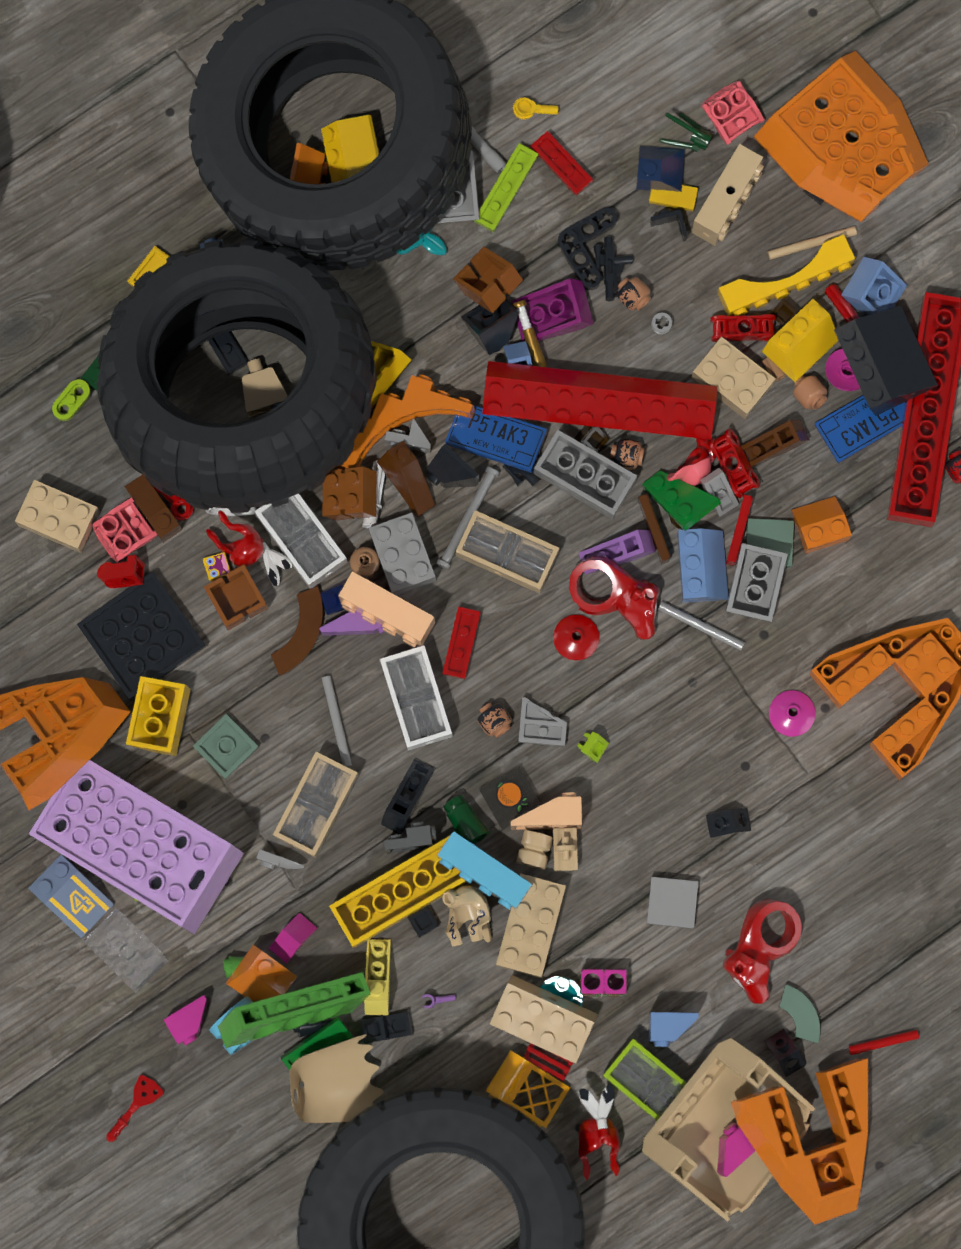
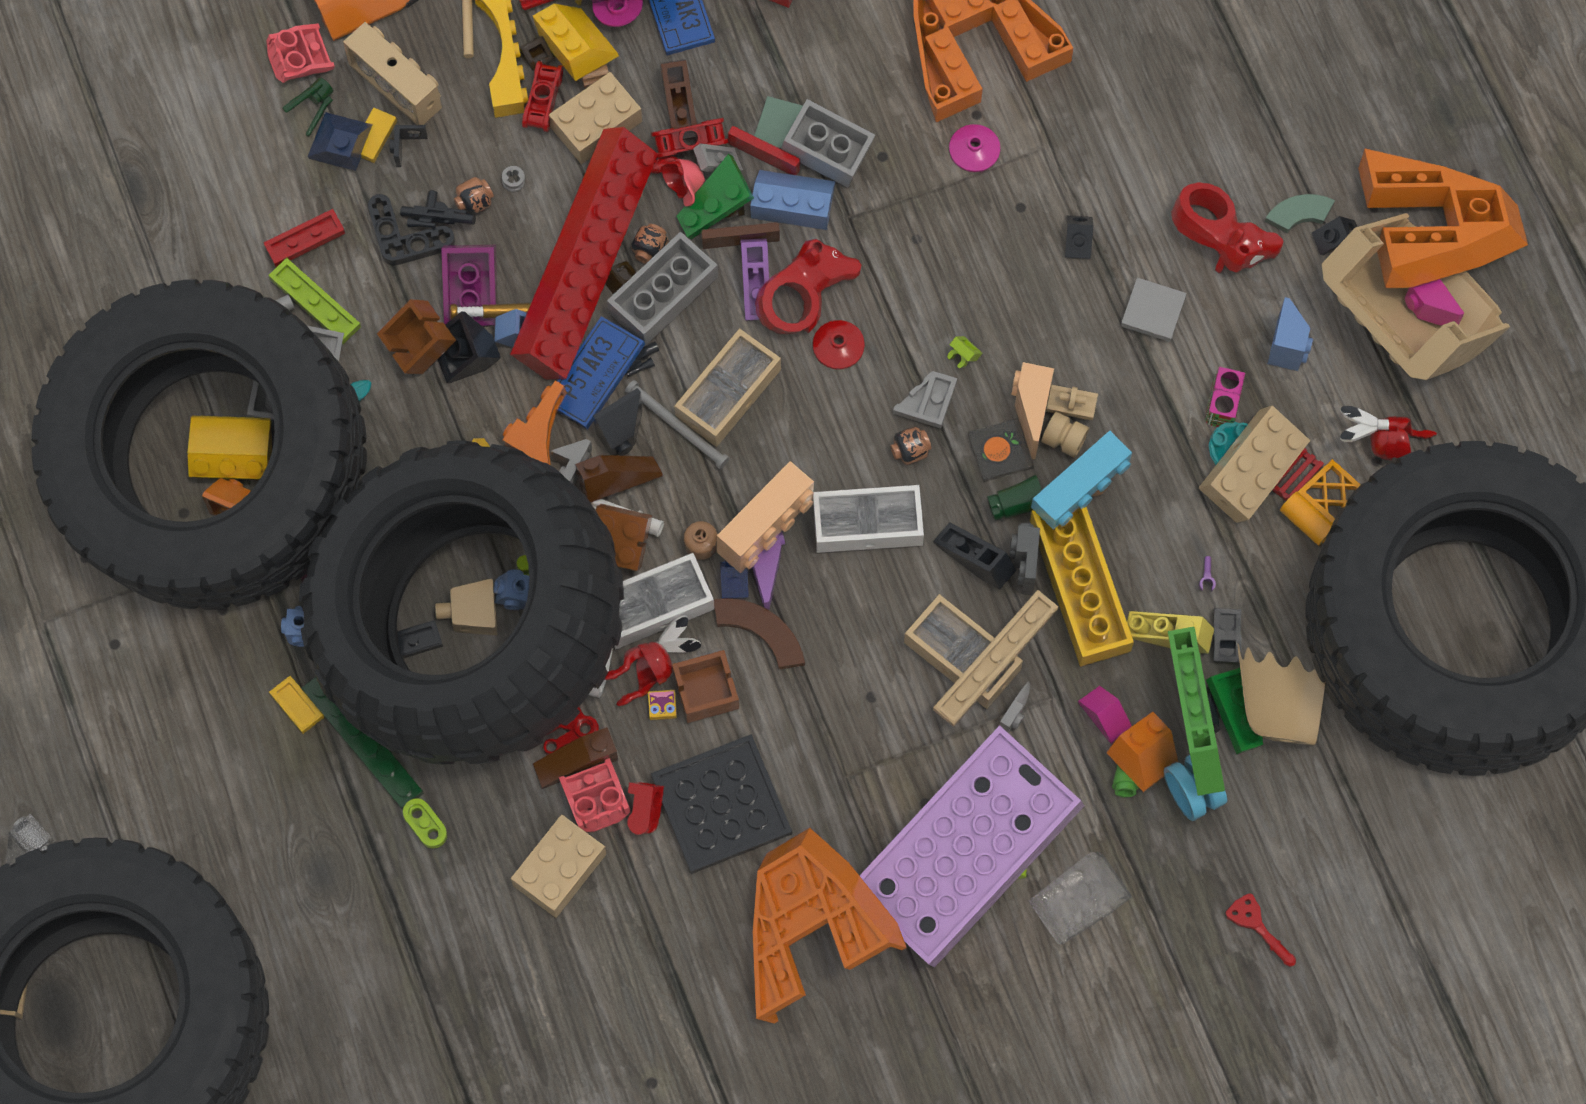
camera: 80 degrees left, 10 degrees down
sand blue slope [28,854,115,938] -> none
yellow slope [126,676,191,756] -> none
dark pink slope [164,995,208,1046] -> none
sand green tile [193,714,259,780] -> none
light grey bar [322,676,352,767] -> none
light grey brick [368,513,436,596] -> none
black tile [407,906,439,938] -> none
red plate [442,607,481,680] -> none
tan piece [442,886,492,947] -> none
tan brick [496,874,566,978] -> none
yellow plate [513,97,558,120] -> none
clear brick [603,1039,687,1121] -> none
light grey bar [658,602,745,651] -> none
orange slope [791,496,852,554] -> none
nougat head [793,376,827,410] -> none
red bar [848,1030,919,1055] -> none
none -> tan tile [933,590,1058,727]

